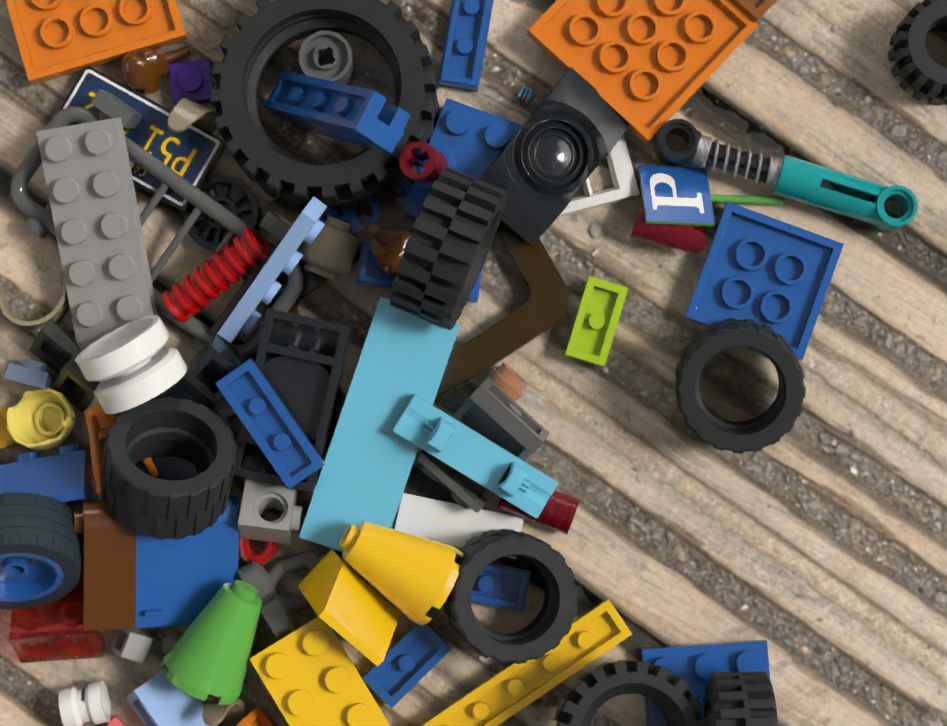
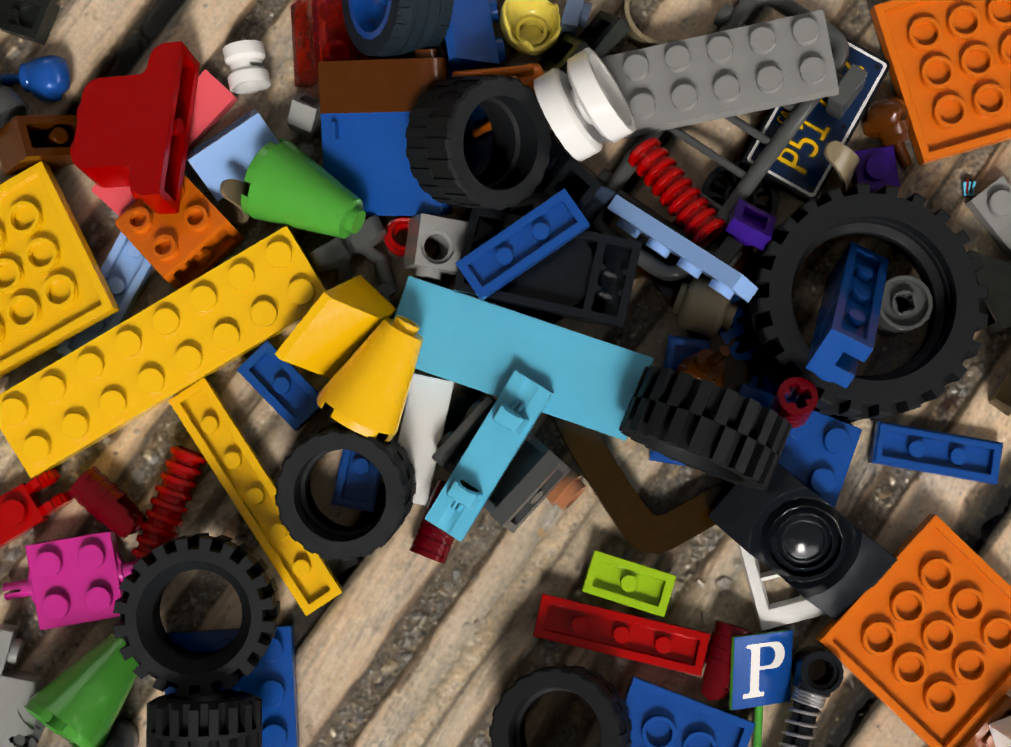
camera: 85 degrees right, 0 degrees up
medium azure piece [517,86,532,104] -> none
none -> red plate [532,593,710,676]
none -> dark purple plate [725,198,777,251]

